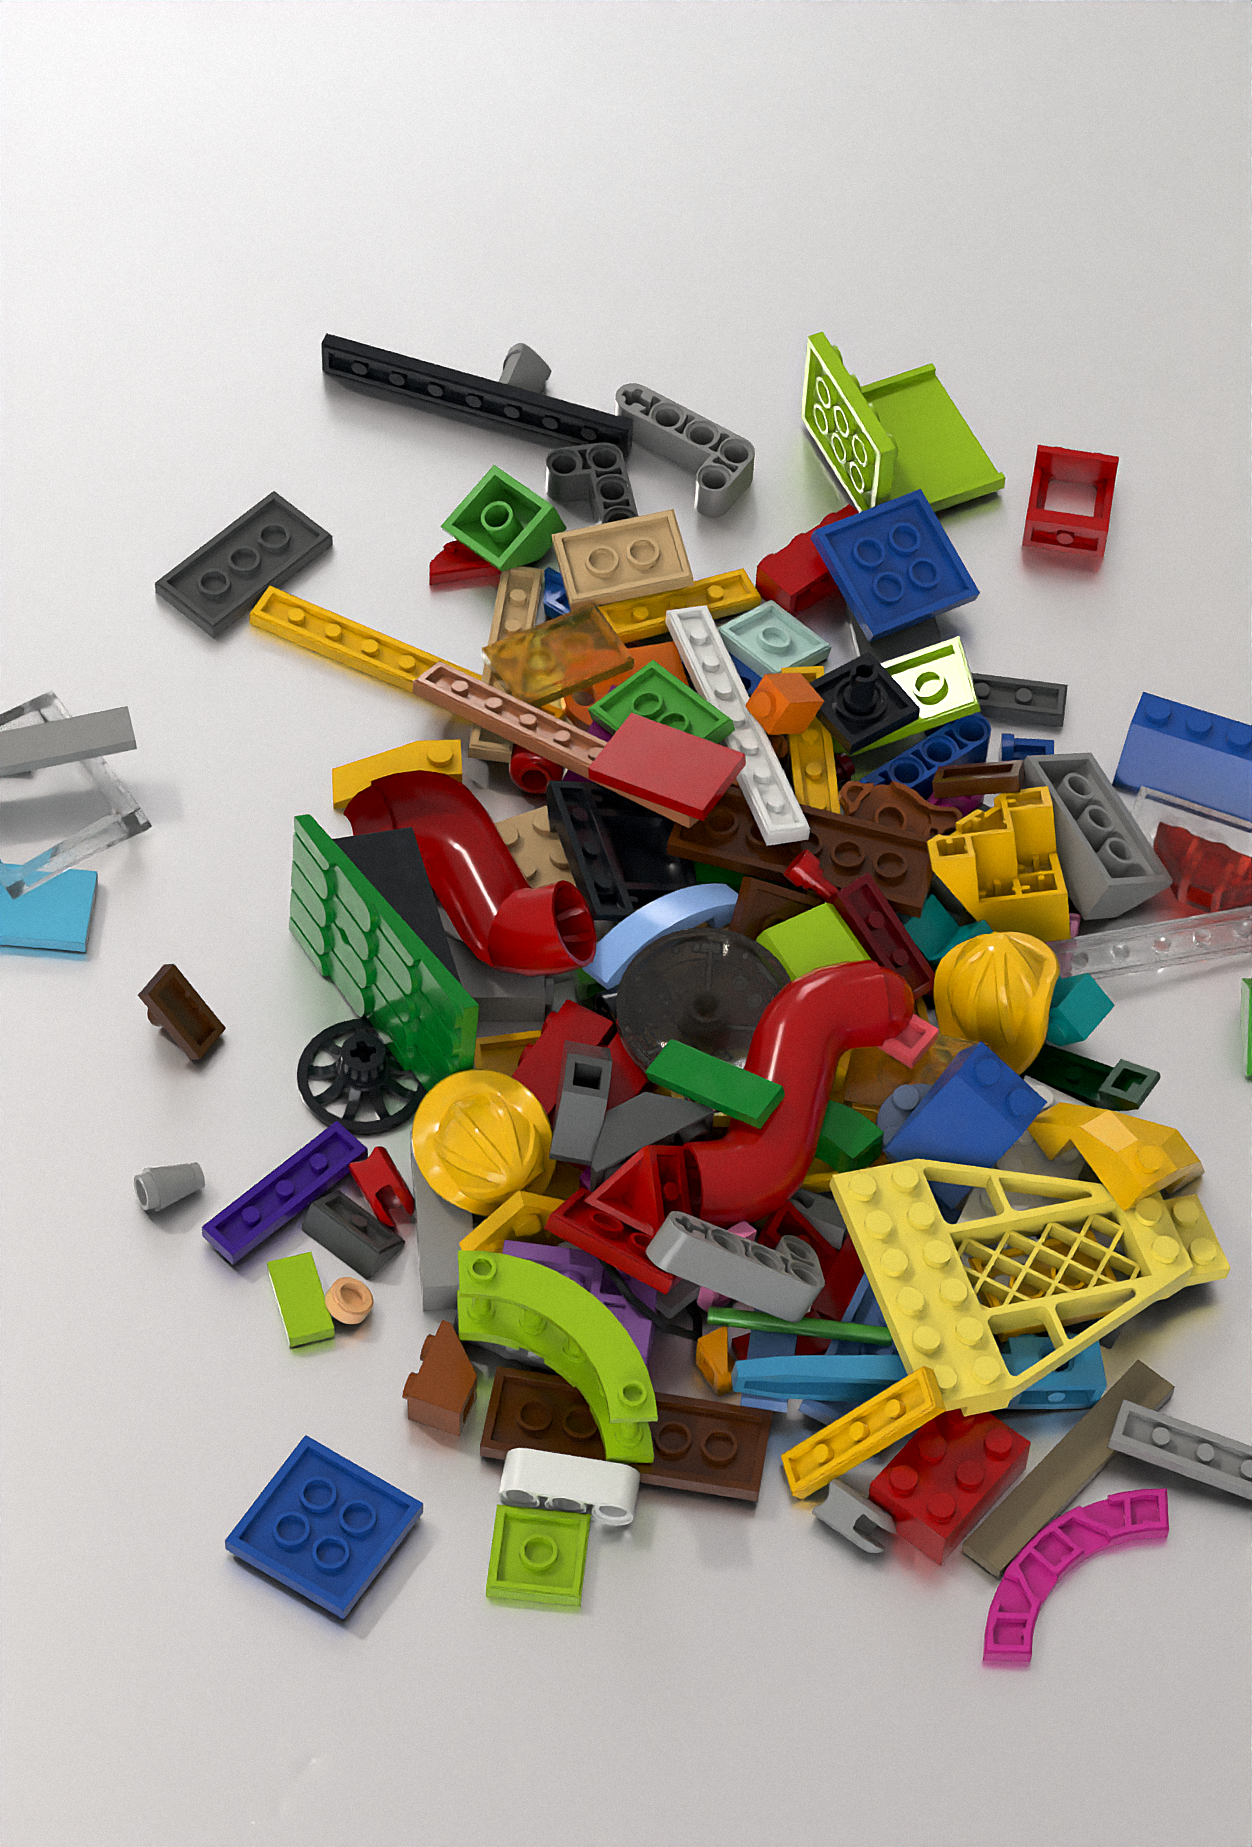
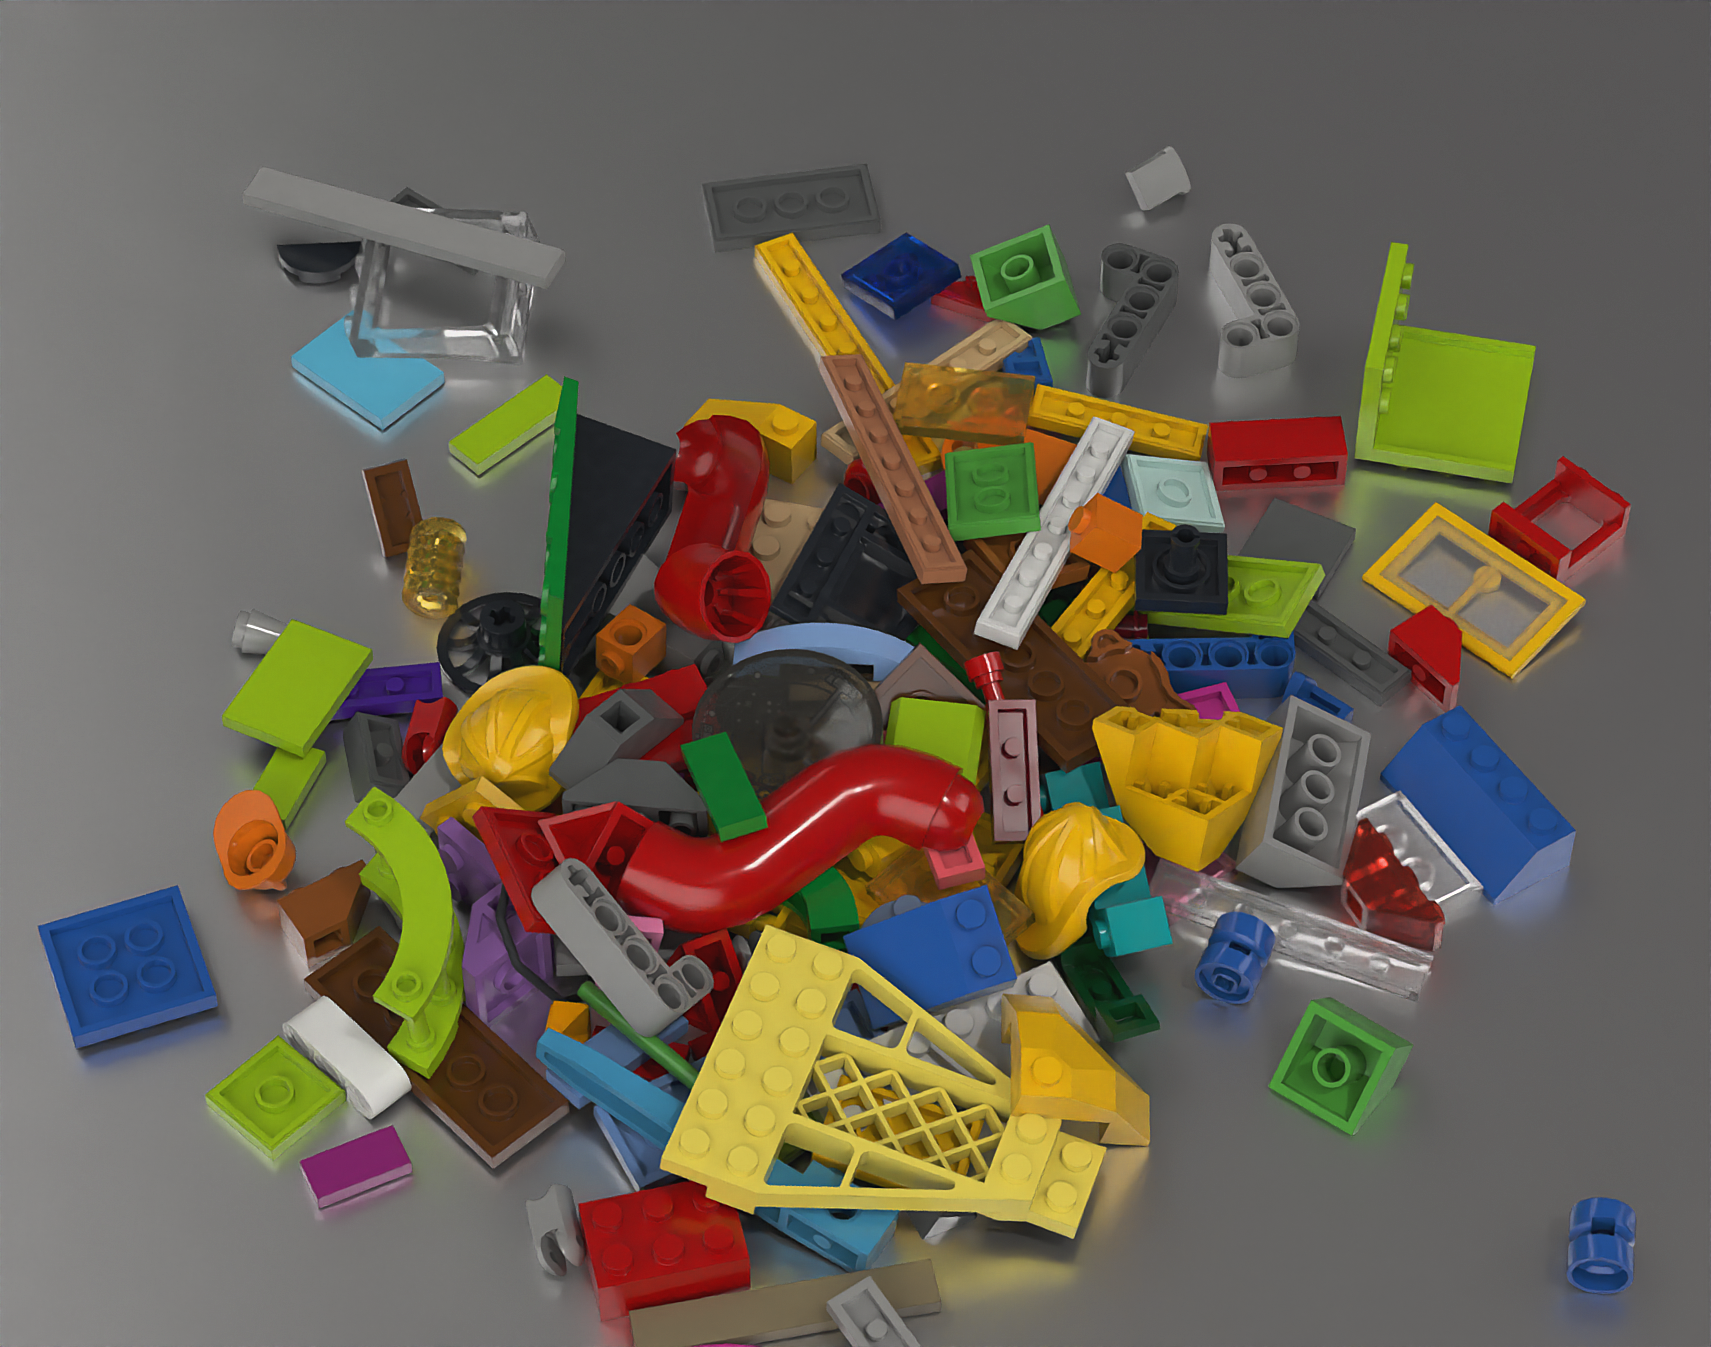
camera: 40 degrees right, 5 degrees down
black tile [321,333,633,457] -> none
light nougat tile [325,1277,374,1324] -> none
tan tile [552,509,694,611] -> none
tile [588,713,746,821] -> none
yellow tile [781,1366,946,1499] -> none
blue plate [810,489,980,643] -> none
reddish brown tile [932,760,1025,799] -> none
none -> orange piece [213,790,296,891]
none -> lime tile [222,619,373,757]
none -> magenta tile [299,1125,413,1209]
none -> clear yellow piece [401,517,467,620]
none -> lime tile [448,374,562,475]
none -> orange brick [596,604,666,684]
none -> clear blue plate [841,232,961,320]
none -> blue wheel [1194,911,1276,1004]
none -> clear door [1362,502,1586,679]
none -> red slope [1387,604,1462,713]

